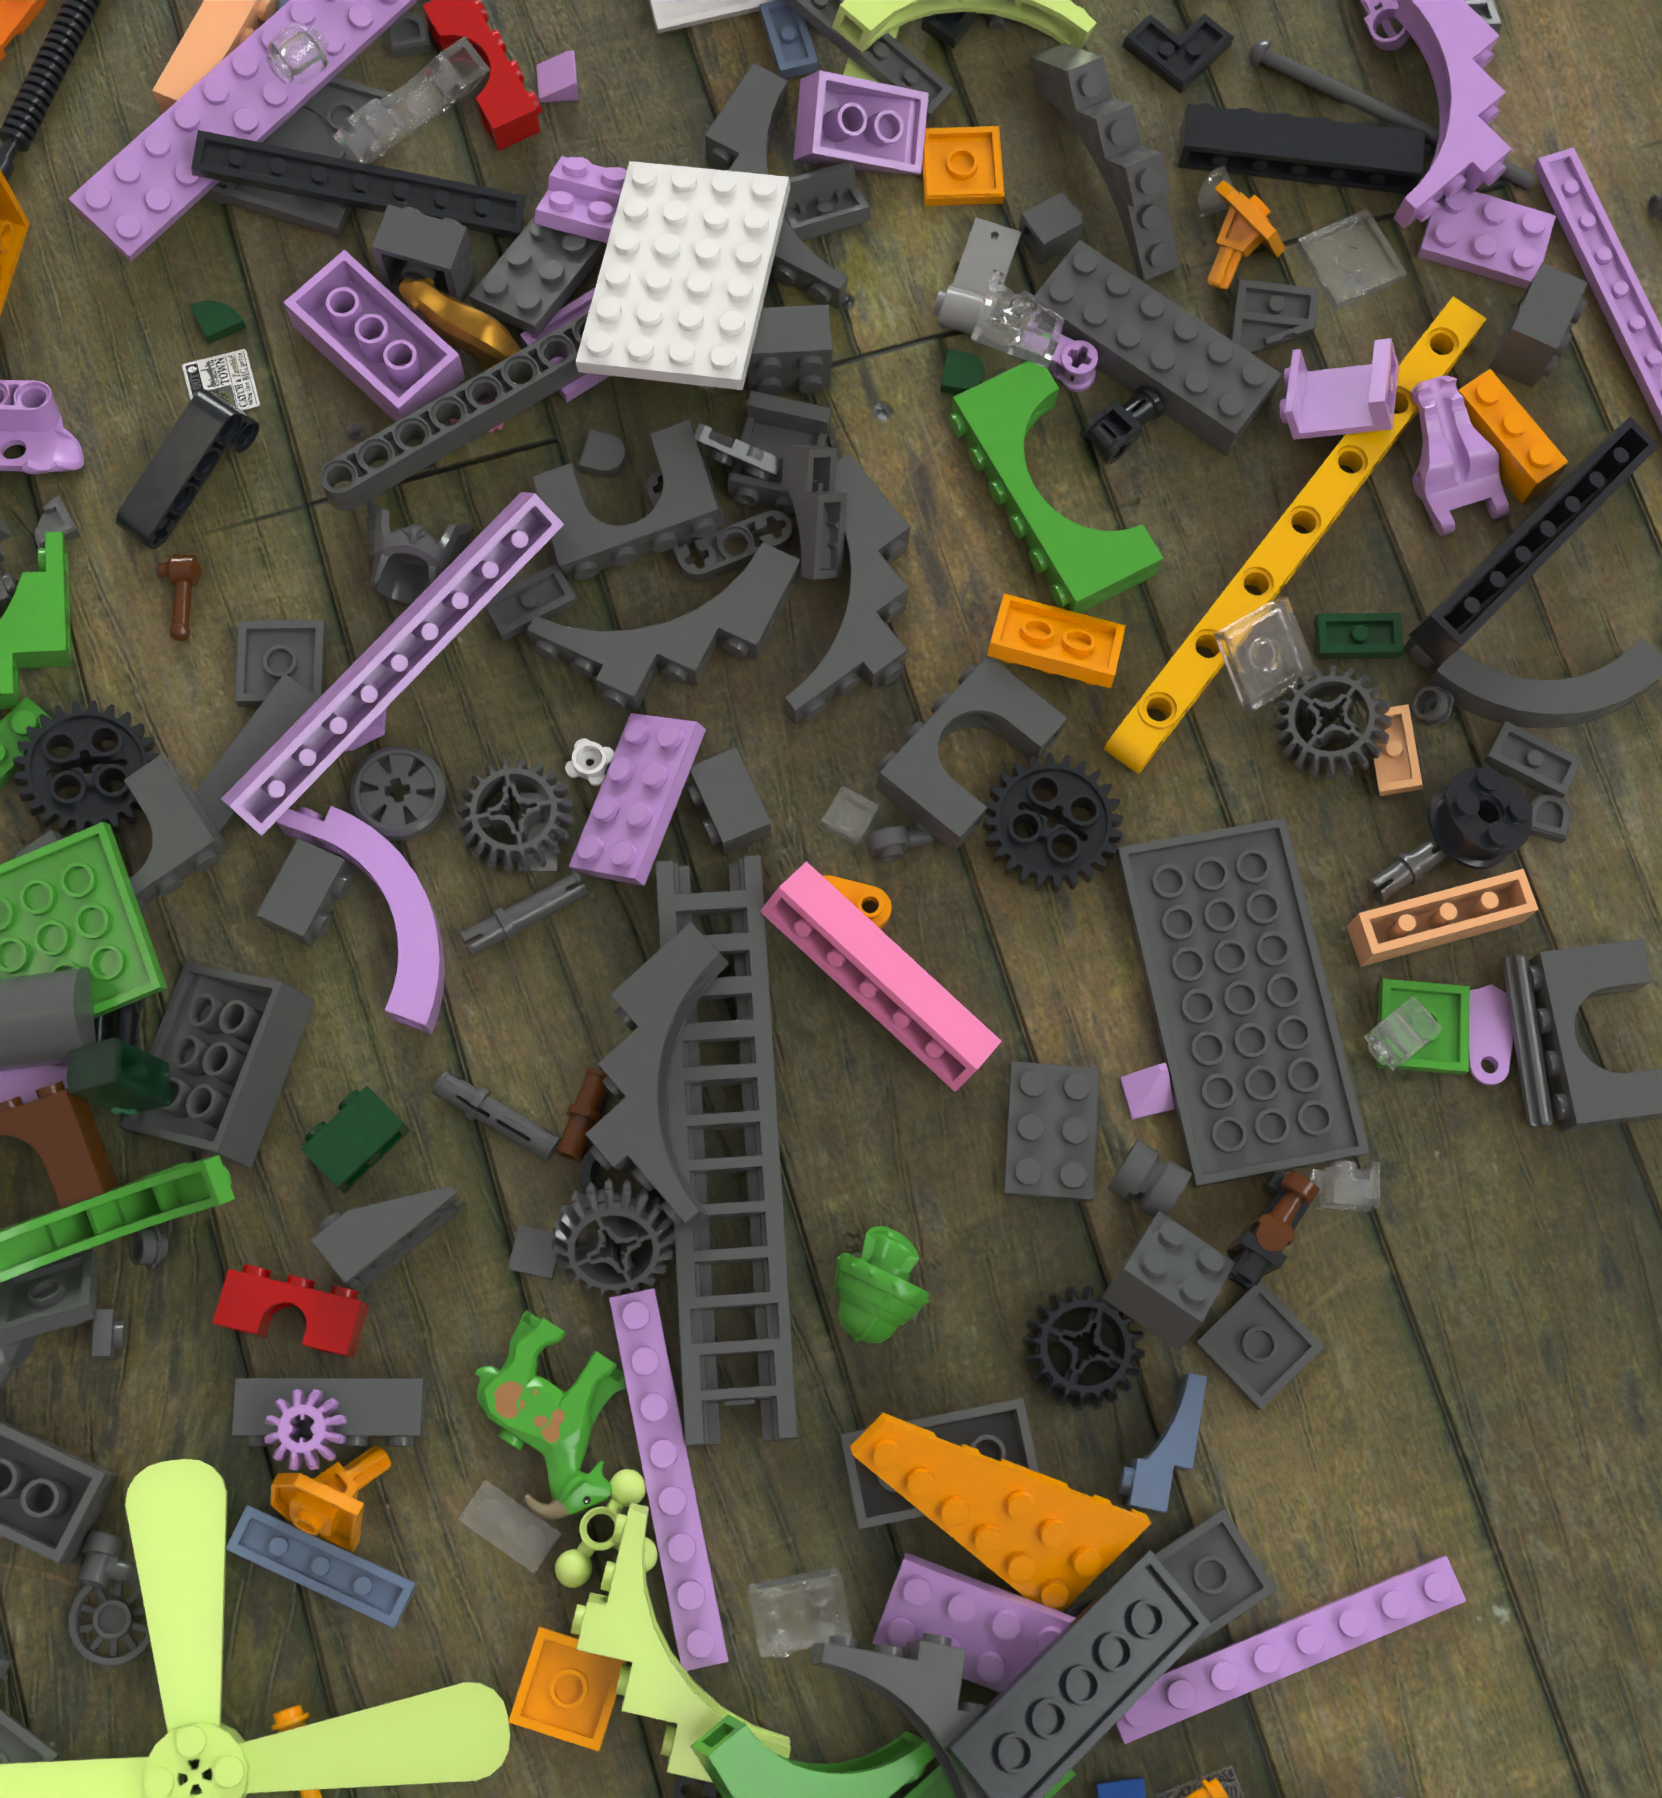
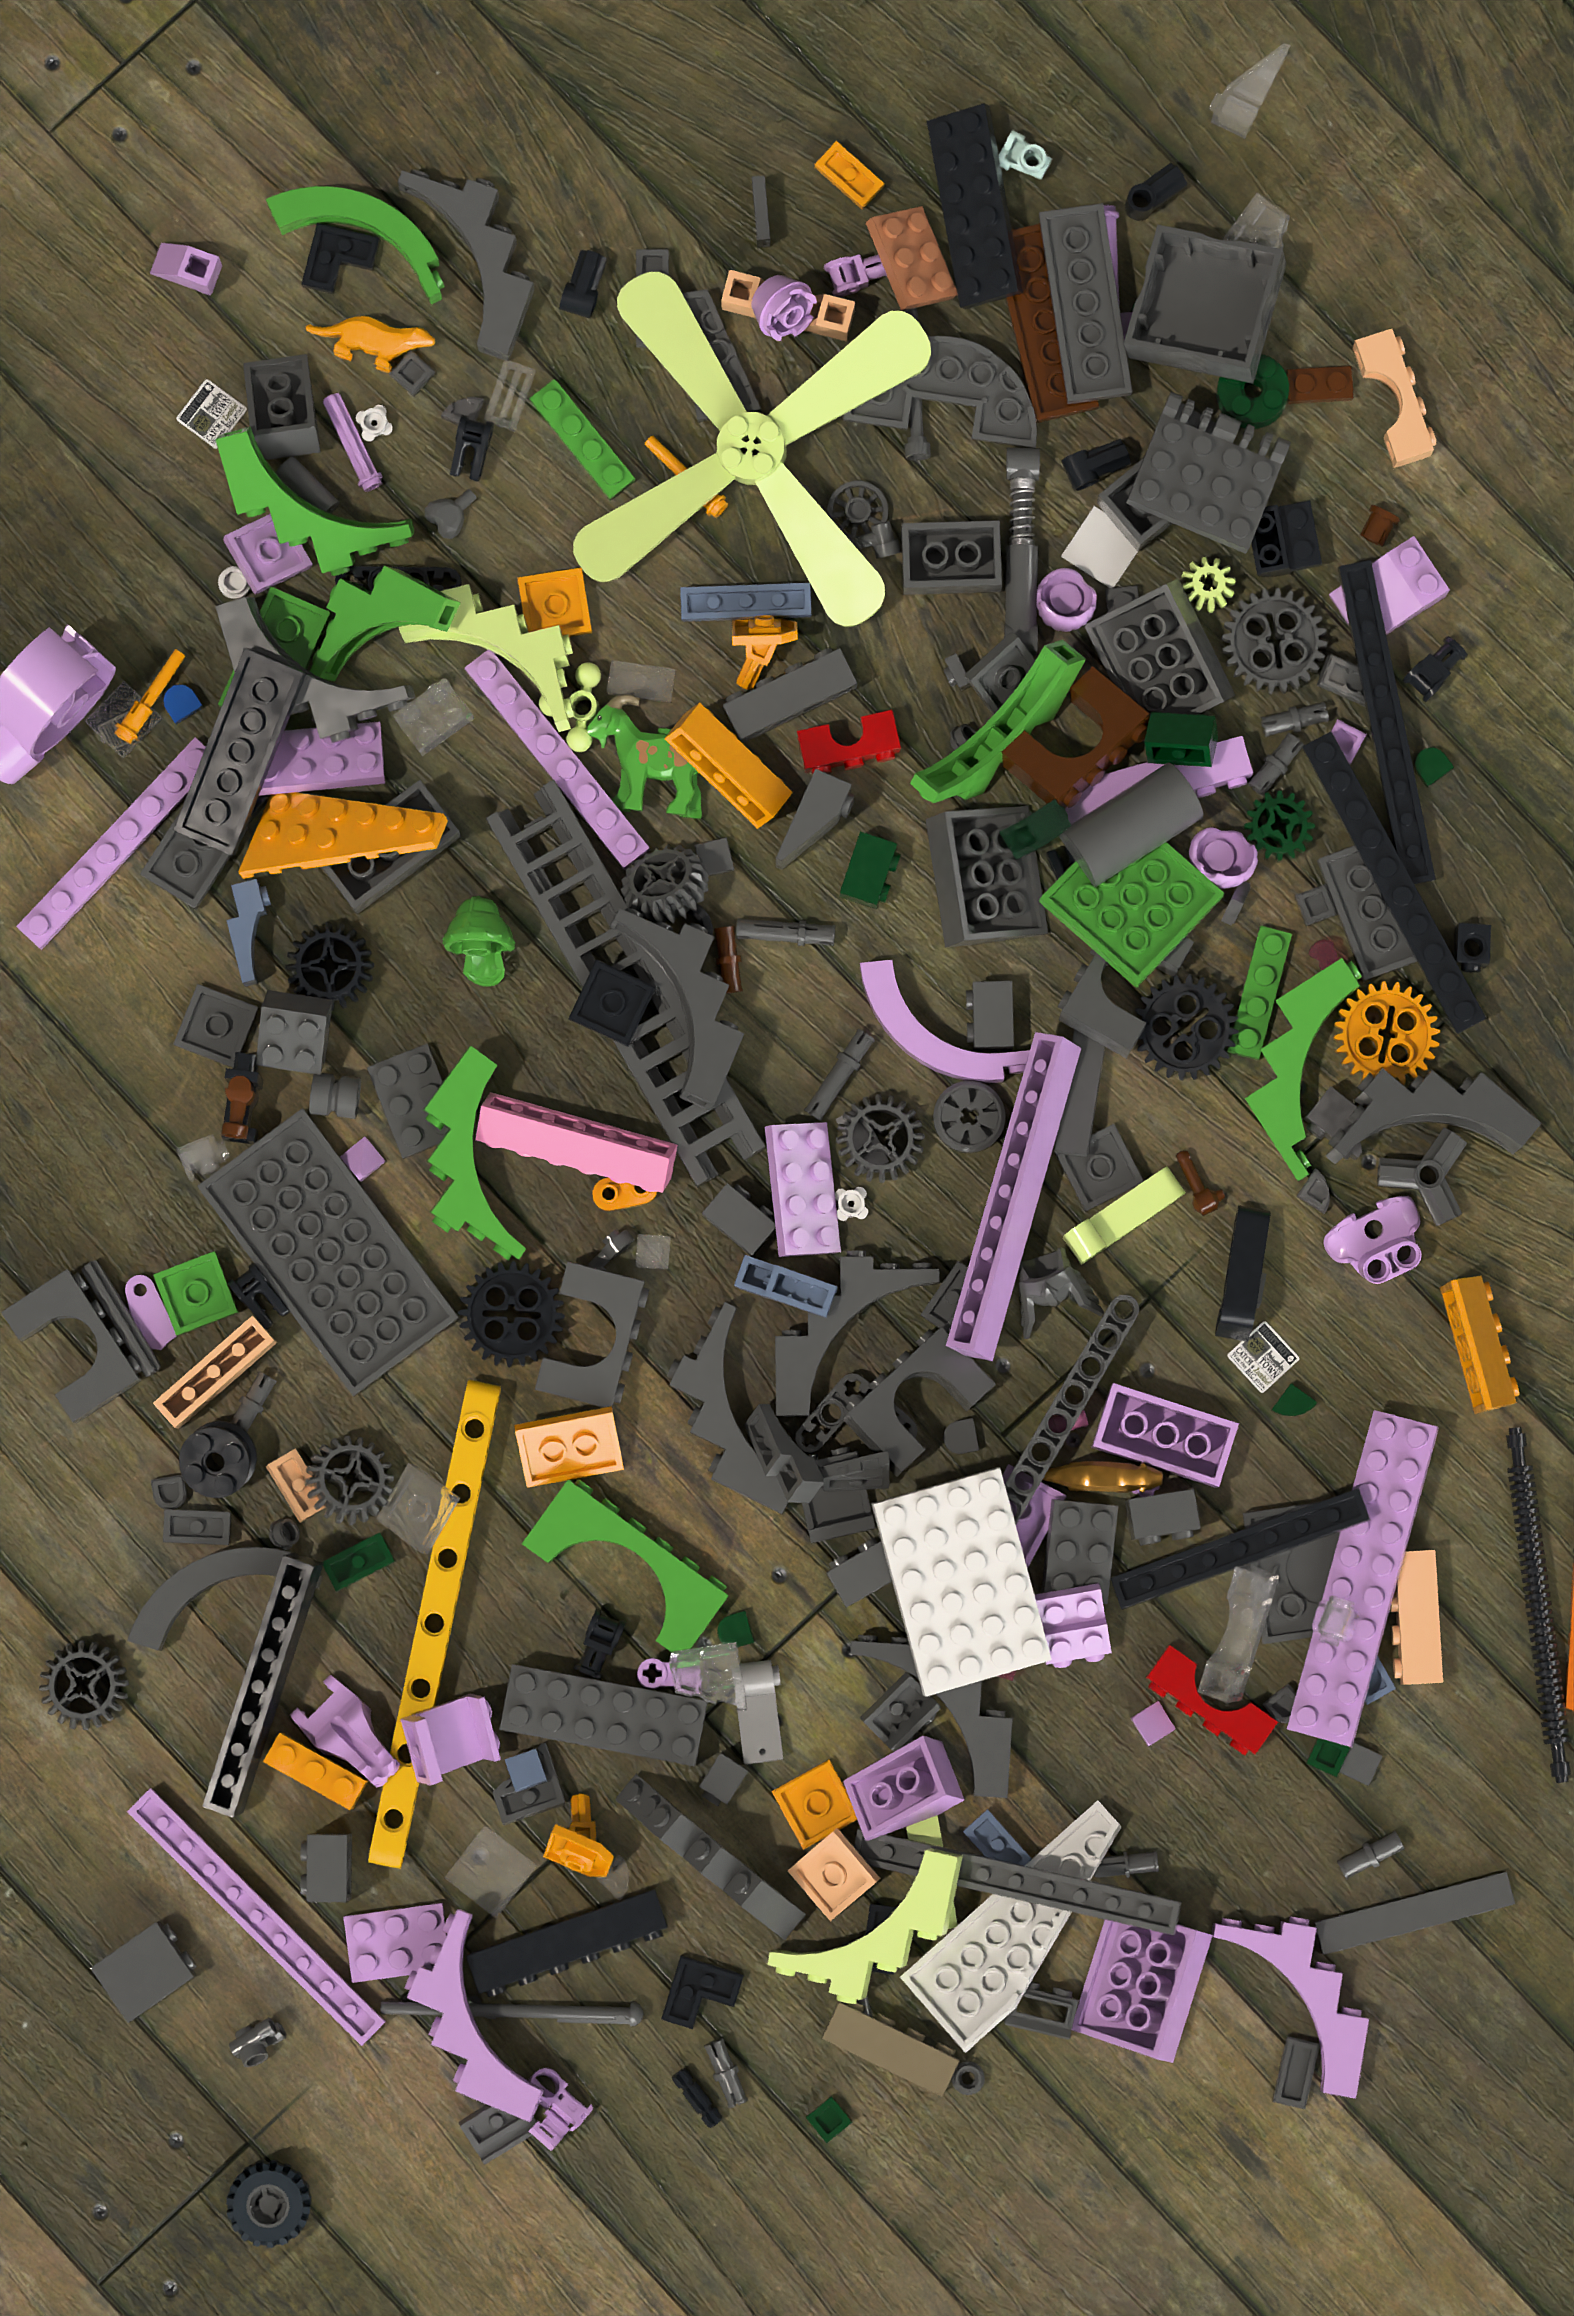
camera: 160 degrees right, 10 degrees up
lavender gear [264,1389,347,1470] -> none
clear brick [1364,996,1444,1071] -> none
none -> black piece [227,1262,290,1330]
none -> bright green arch [423,1046,526,1261]
none -> sand blue tile [505,1749,547,1792]
none -> black tile [568,960,656,1047]
none -> light orange brick [664,702,793,829]
none -> sand blue slope [734,1255,838,1318]
none -> light nougat plate [787,1828,880,1921]
none -> yellowish green beam [1063,1166,1186,1265]

